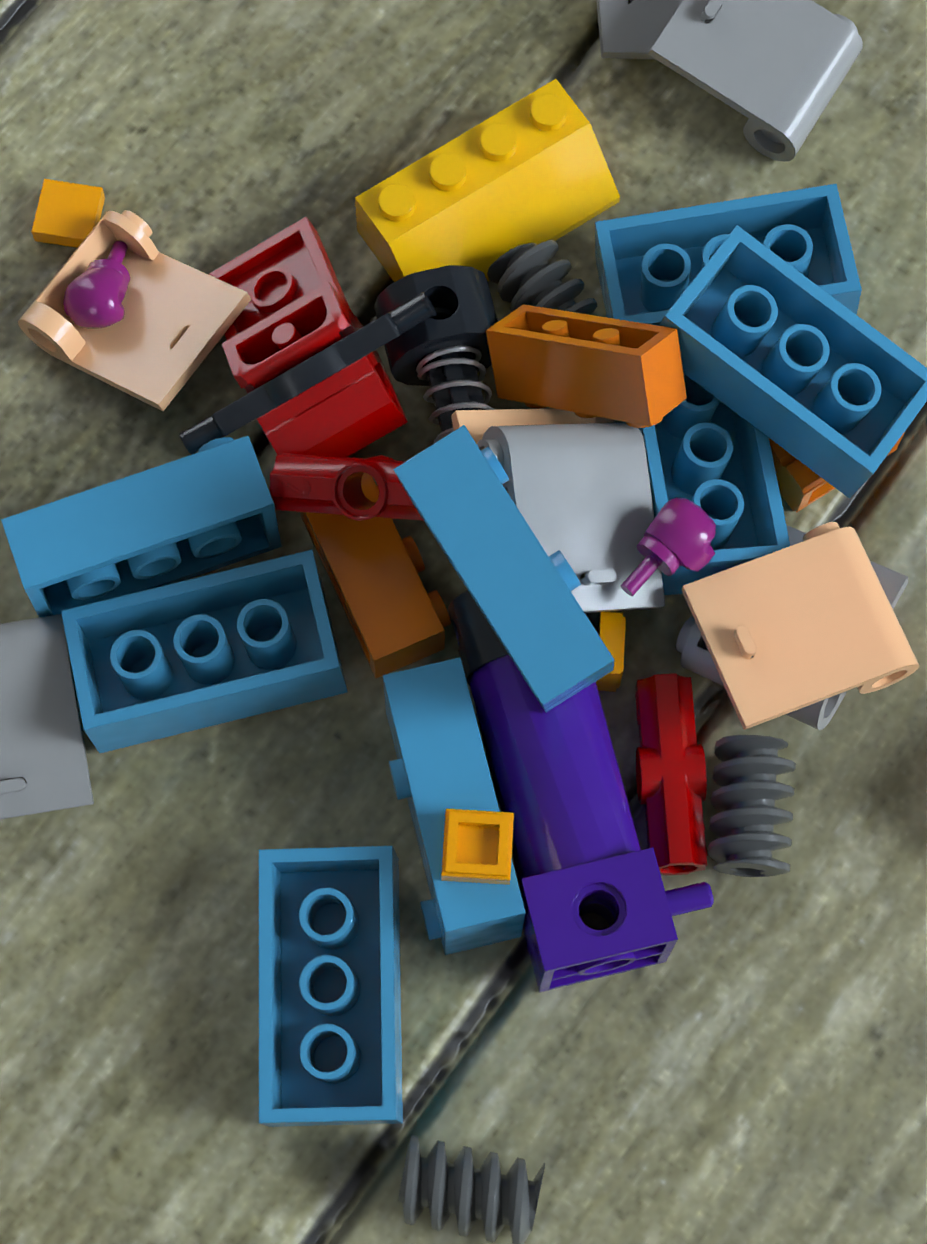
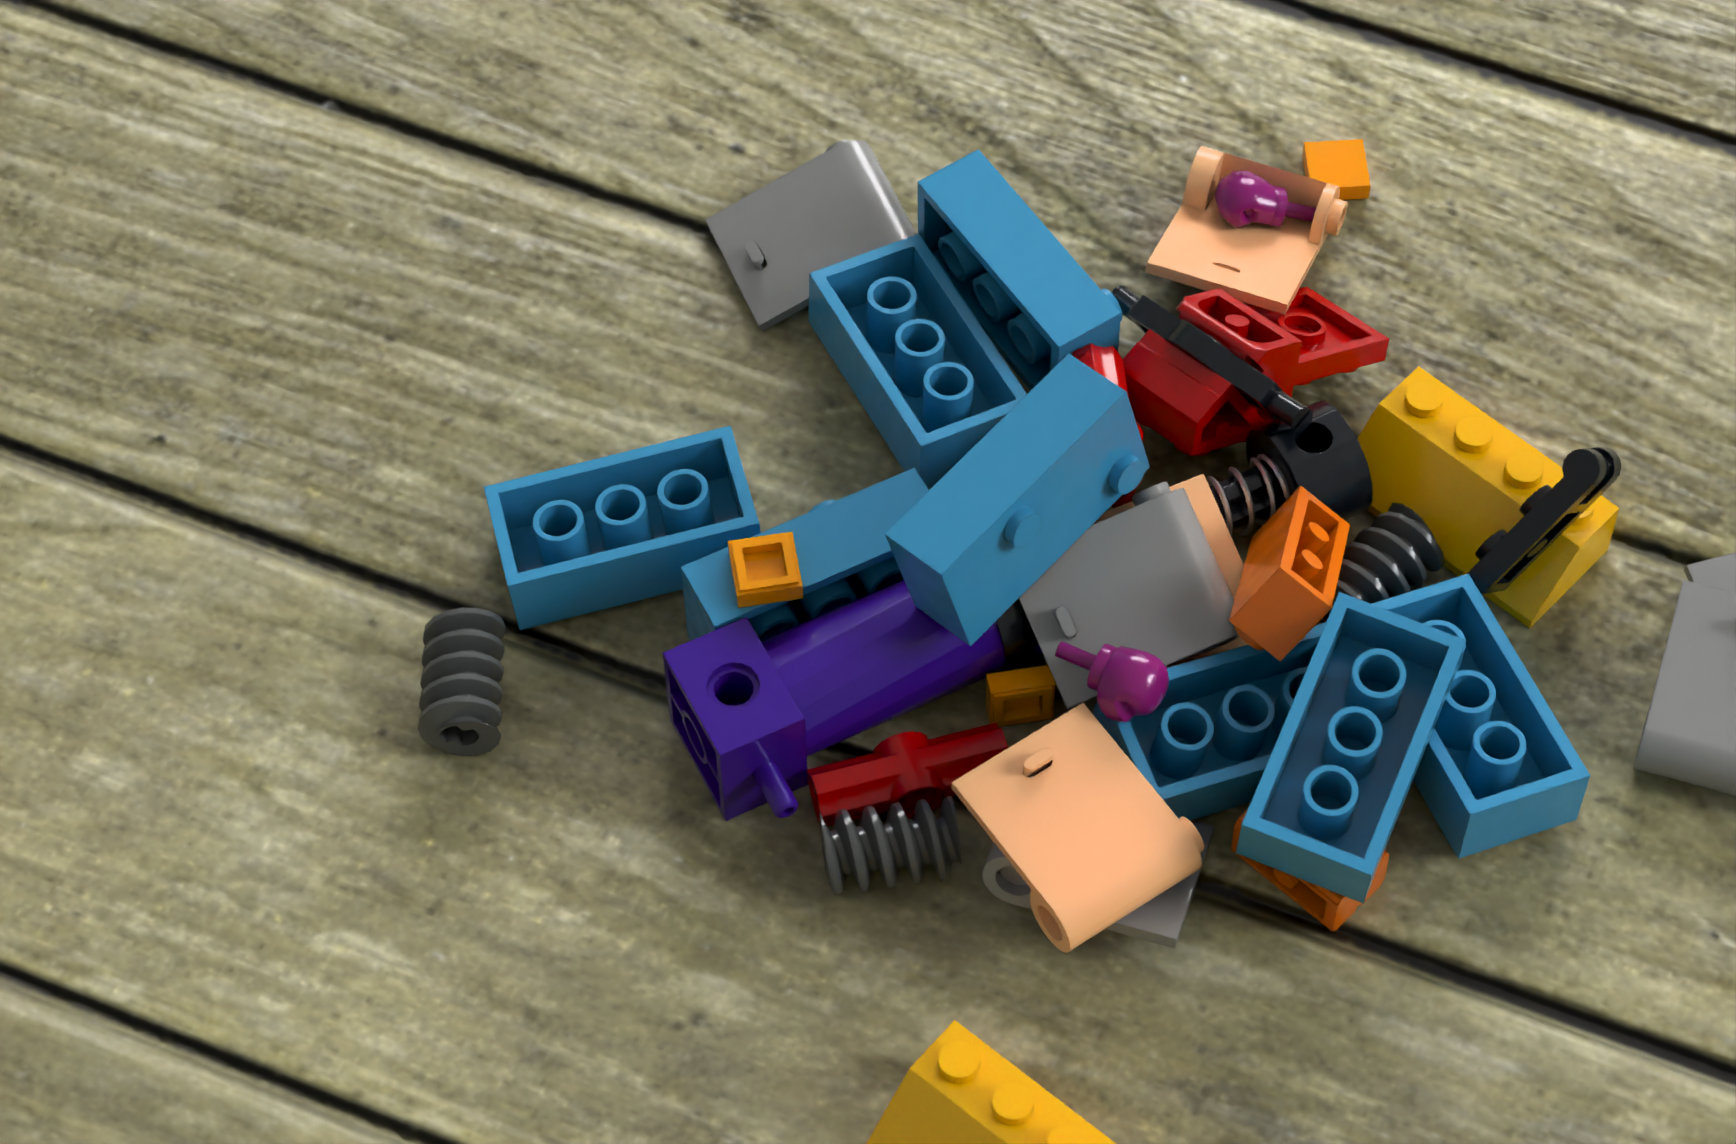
camera: 80 degrees right, 15 degrees down
none -> black plate [1467,447,1621,594]

